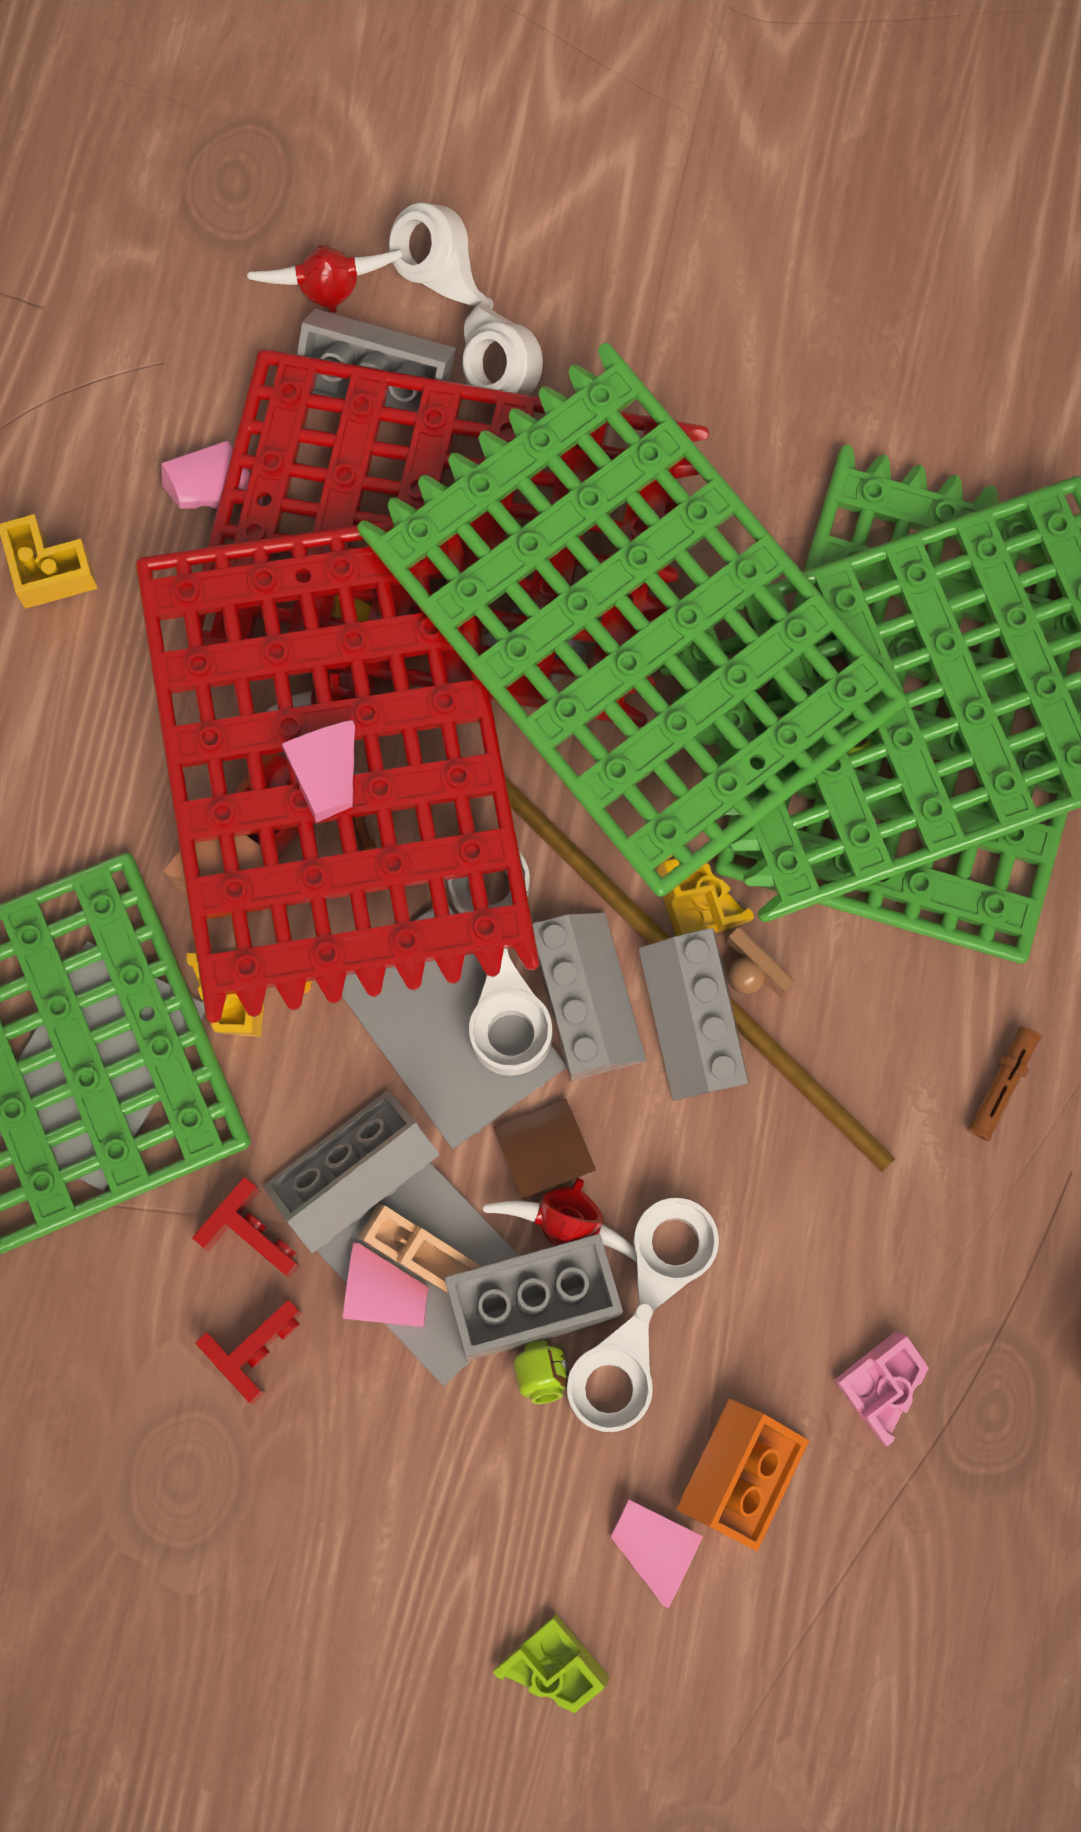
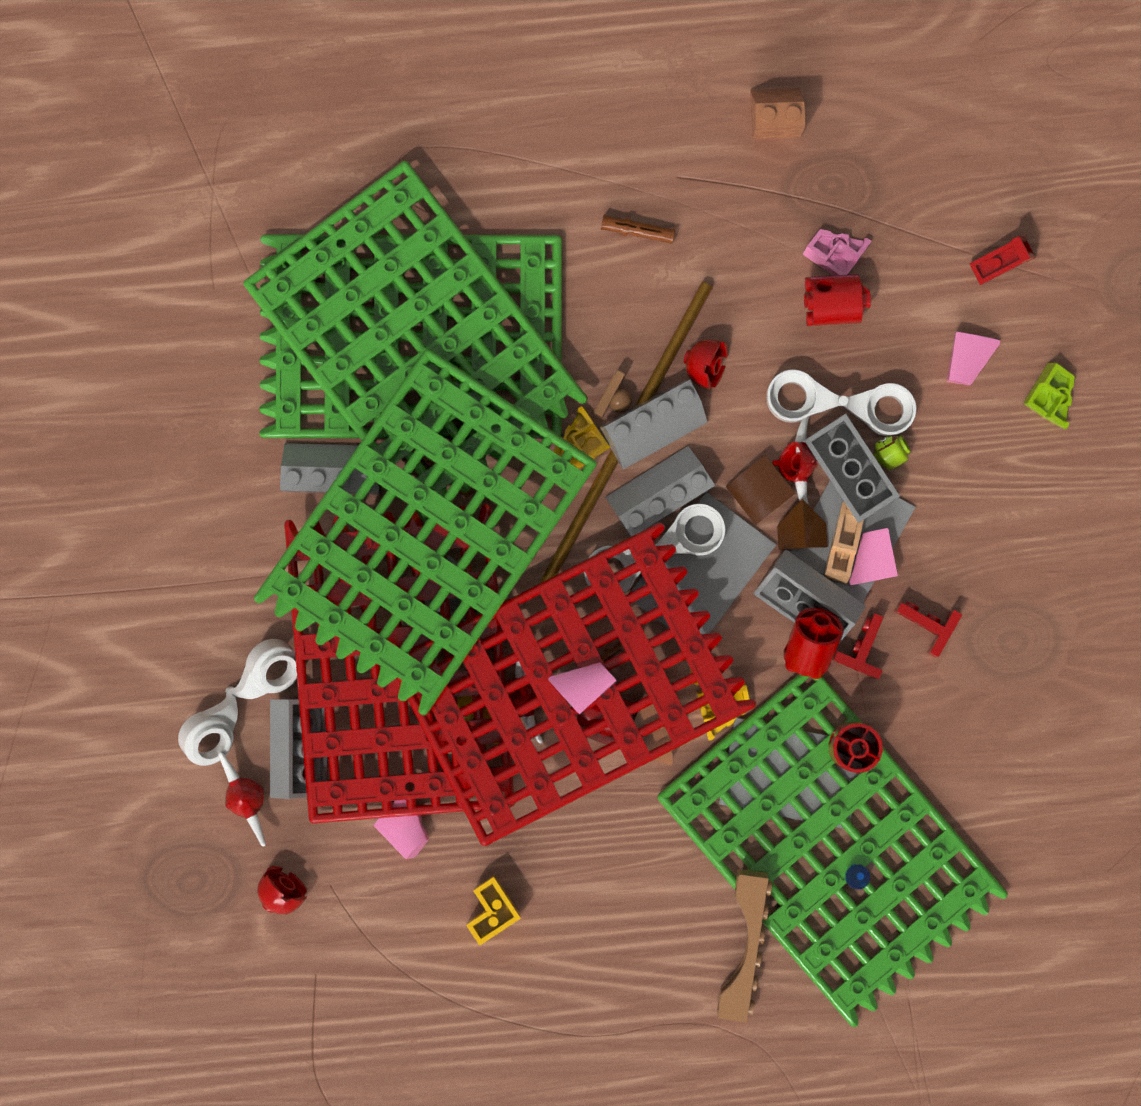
camera: 105 degrees left, 10 degrees up
orange slope [676,1398,810,1552] -> none
none -> red cylinder [257,866,307,915]
none -> light grey slope [280,443,381,495]
none -> red cylinder [684,339,728,389]
none -> reddish brown slope [777,499,828,550]
none -> red cylinder [783,608,843,679]
none -> red cylinder [804,274,871,326]
none -> red cylinder [828,722,883,773]
none -> red bracket [969,236,1036,285]

